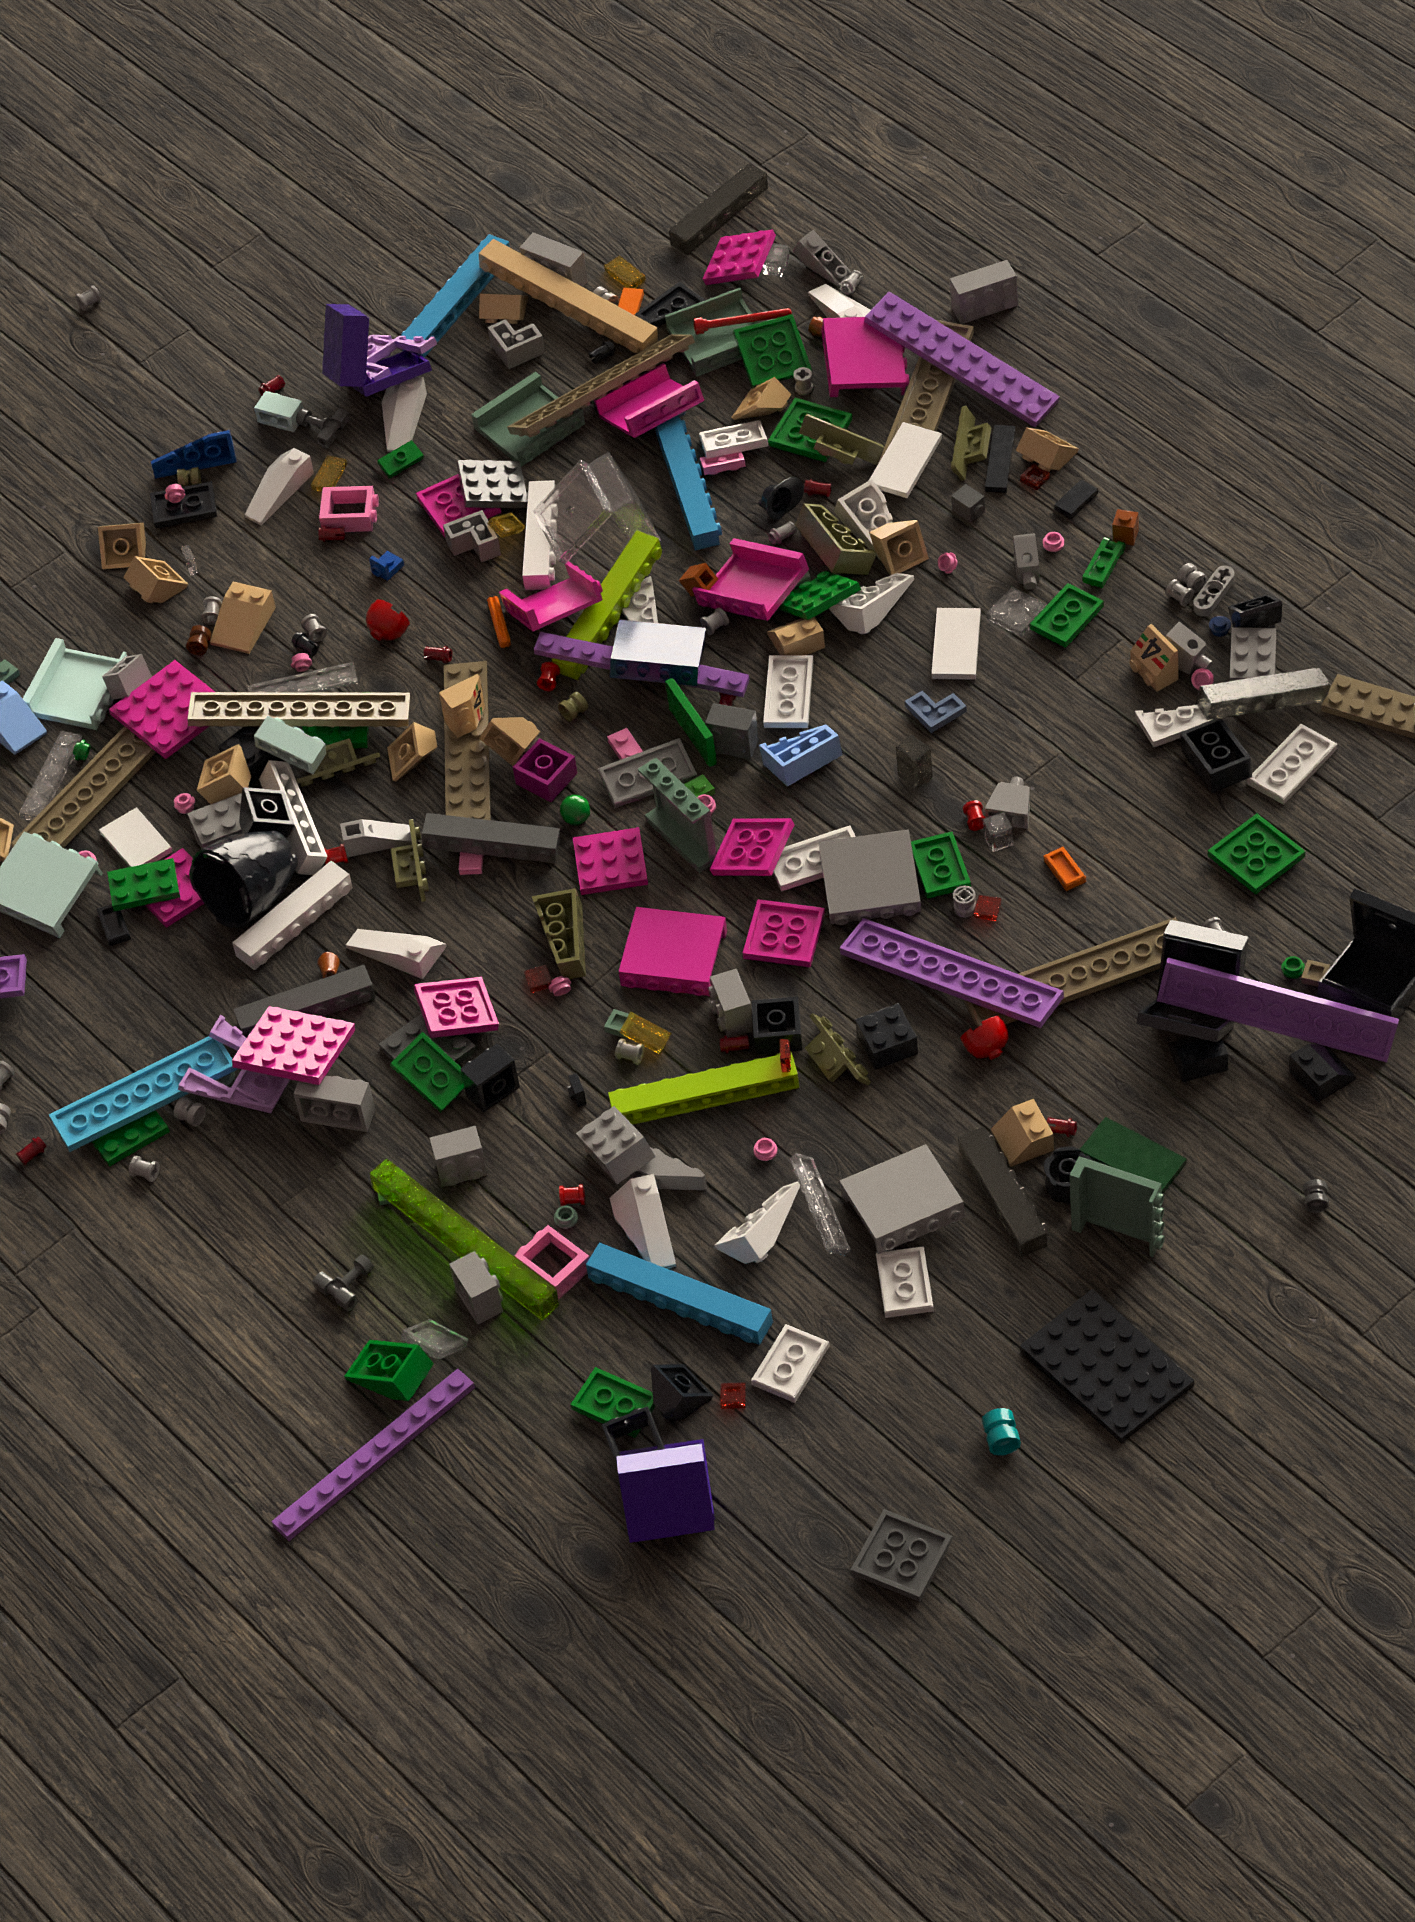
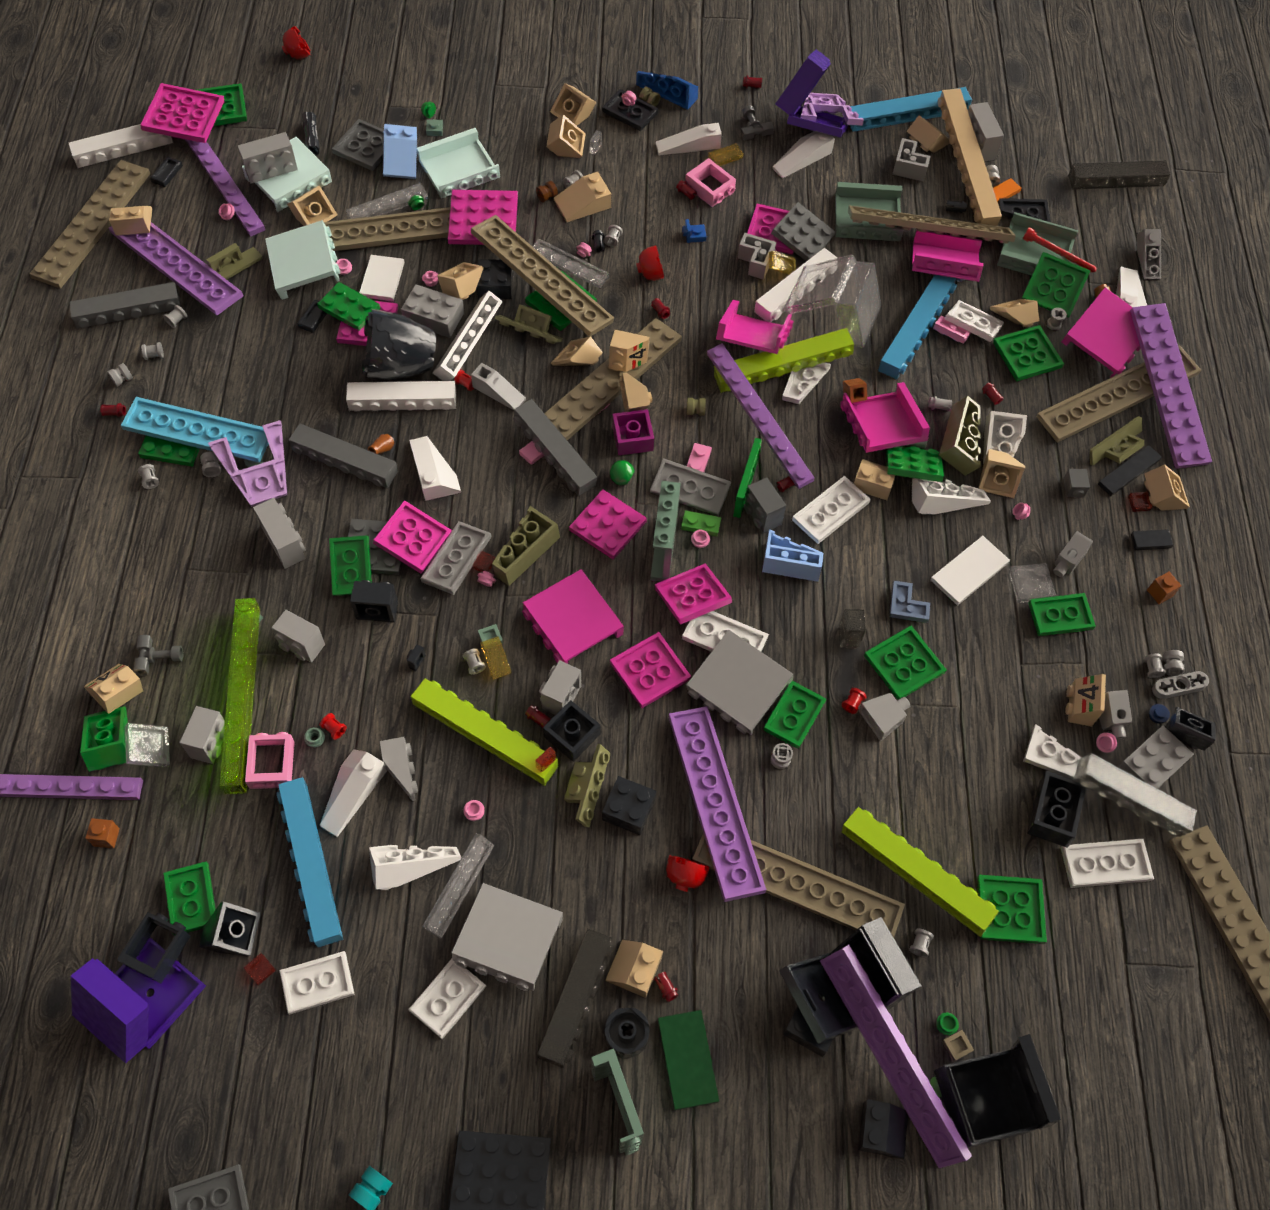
camera: 35 degrees right, 10 degrees up
light grey brick [102,654,152,699] -> none
plate [232,1006,355,1085] -> none
black slope [239,787,295,839] -> none
light aqua brick [254,391,304,432] -> none
light aqua brick [254,716,326,774] -> none
green plate [377,440,424,479] -> none
olive bracket [391,819,429,902] -> none
orange axle [487,596,511,648] -> none
red bush [537,662,560,691] -> none
light grey brick [576,1106,656,1184] -> none
clear yellow tile [604,255,646,288] -> none
panel [610,620,706,686] -> none
light grey bush [700,608,729,635] -> none
dark pink plate [702,229,776,285] -> none
black piece [758,477,804,520] -> none
clear brick [762,243,790,277] -> none
olive bracket [799,414,884,465] -> none
light grey pin [840,270,863,295] -> none
white tile [869,422,942,498] -> none
light grey brick [950,260,1018,324] -> none
clear red tile [974,895,1001,921] -> none
clear brick [983,812,1013,852] -> none
bright pink plate [1043,532,1064,552] -> none
orange tile [1043,847,1086,891] -> none
green plate [1082,537,1126,588] -> none
none -> tan slope [84,664,143,714]
none -> dark orange brick [85,818,120,848]
none -> light grey tile [420,521,492,595]
none -> lime brick [842,807,999,937]
none -> green plate [864,625,947,700]

